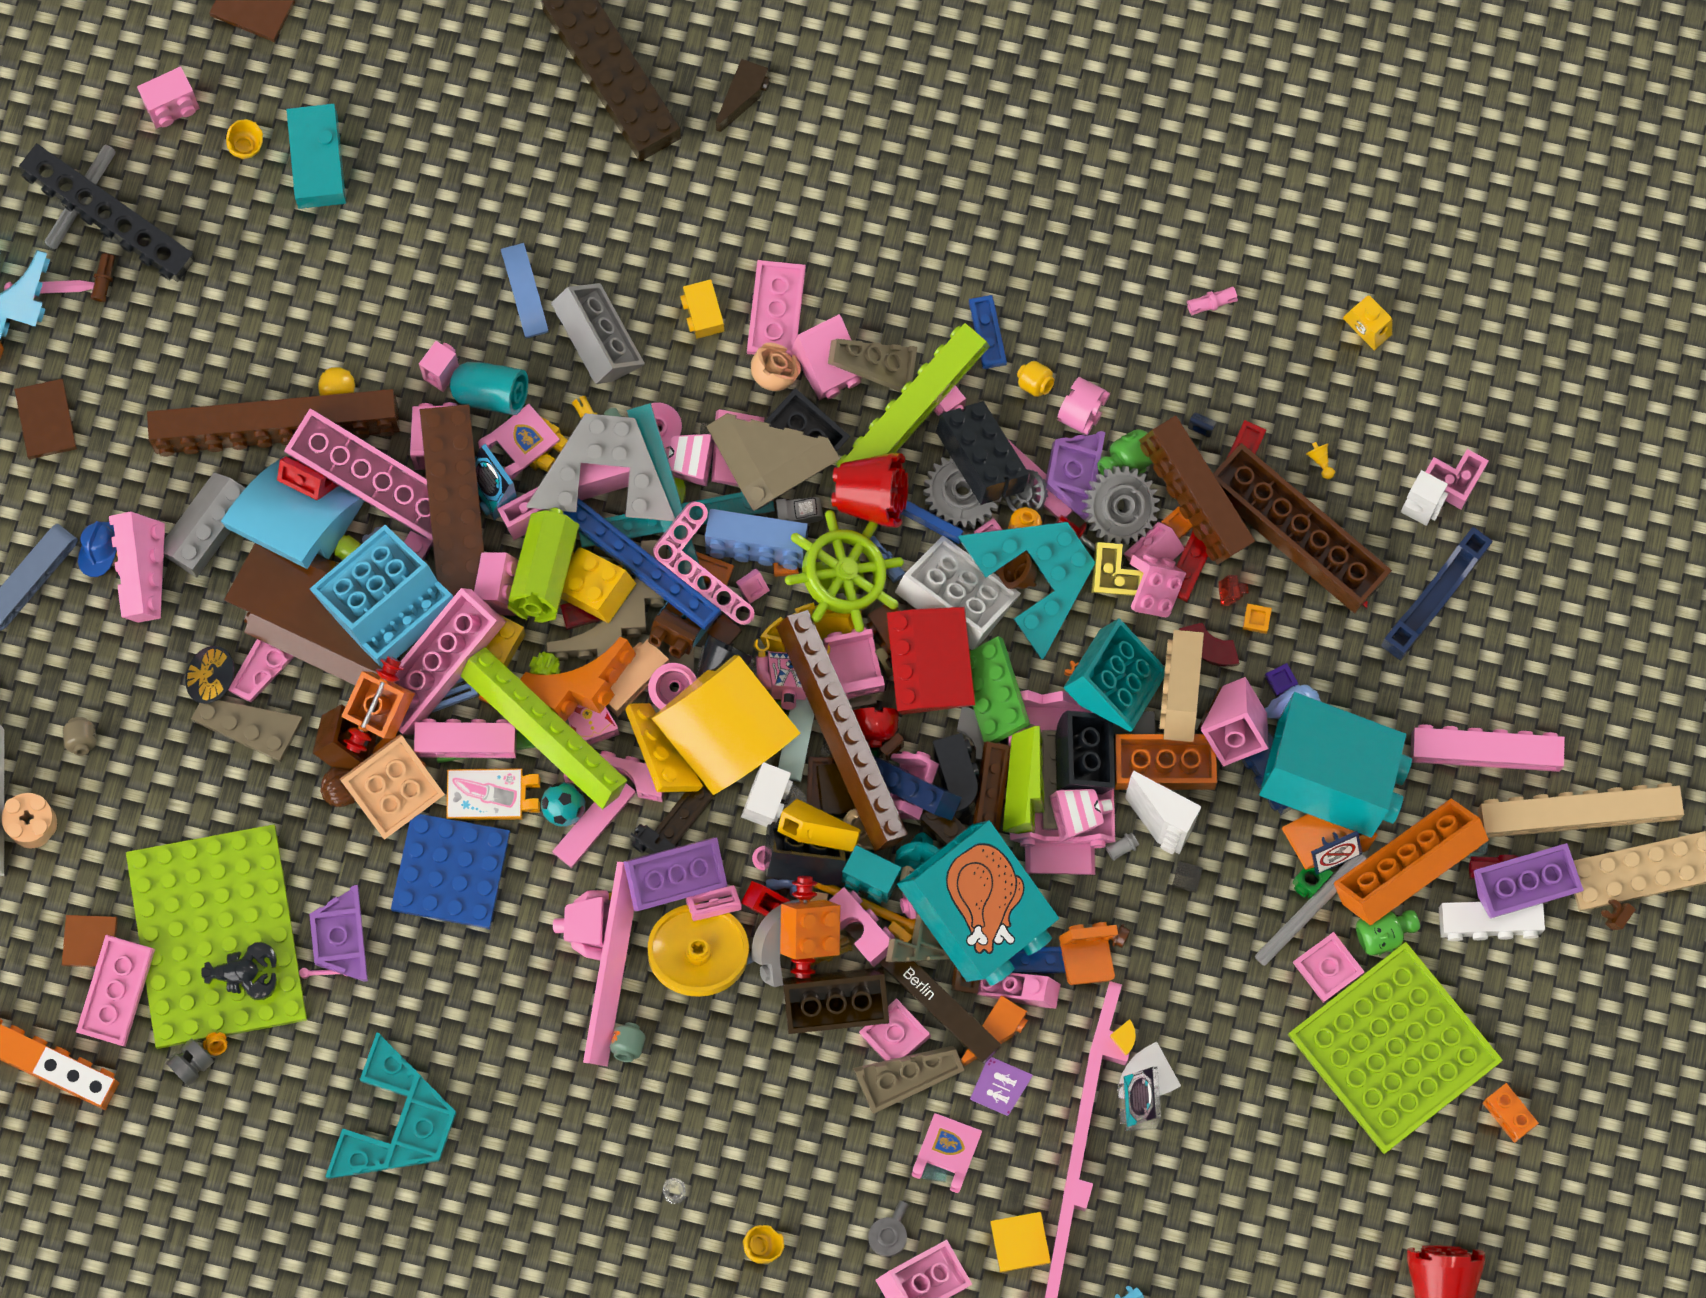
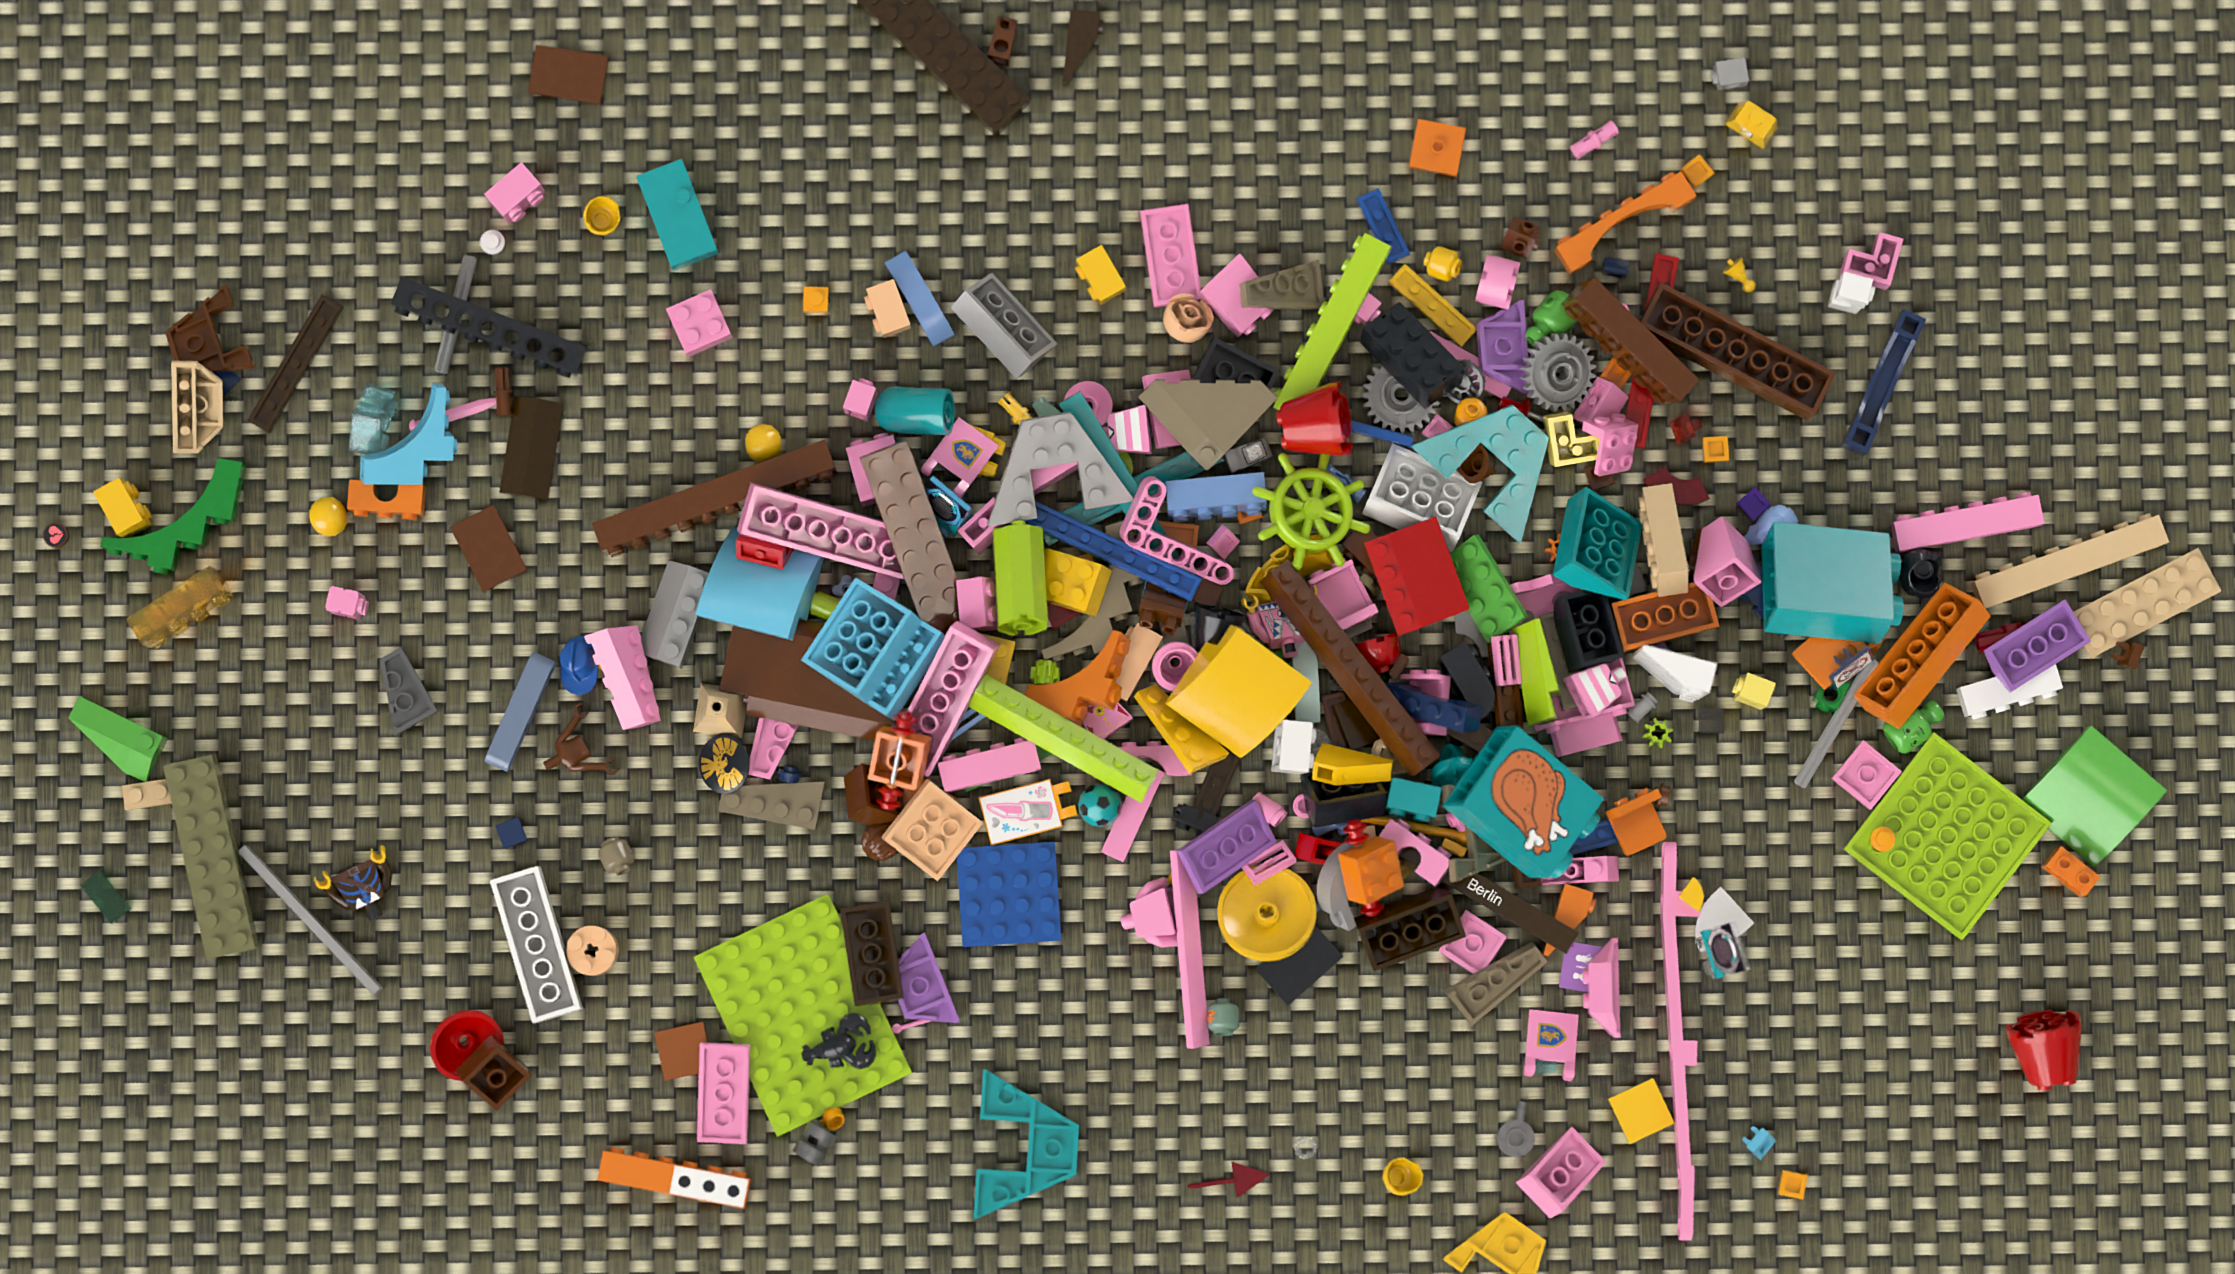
camera: 15 degrees left, 10 degrees up
none -> white plate [480,230,505,255]
none -> dark brown slope [499,396,564,500]
none -> reddish brown piece [543,703,619,775]
none -> bright pink brick [666,289,733,357]
none -> tan slope [693,683,747,739]
none -> dark blue plate [778,765,803,783]
none -> light orange plate [803,287,829,313]
none -> dark brown slope [840,900,904,1006]
none -> light nougat brick [864,279,911,338]
none -> reddish brown leg [987,16,1018,67]
none -> dark red piece [1187,1162,1271,1198]
none -> bright pink cone [1252,792,1287,827]
none -> black tile [1255,925,1343,1006]
none -> yellow tile [1388,264,1476,348]
none -> orange plate [1409,119,1466,177]
none -> bright pink tile [1491,634,1522,686]
none -> reddish brown brick [1501,216,1541,258]
none -> orange arch [1554,171,1697,275]
none -> bright pink wedge [1582,938,1621,1038]
none -> reddish brown tile [1583,464,1615,491]
none -> lime gear [1642,718,1673,749]
none -> light orange tile [1680,154,1715,189]
none -> light grey brick [1710,57,1749,91]
none -> light yellow brick [1732,673,1776,710]
none -> light orange plate [1870,827,1895,852]
none -> black hair [1899,549,1942,599]
none -> bright green slope [2021,726,2167,868]

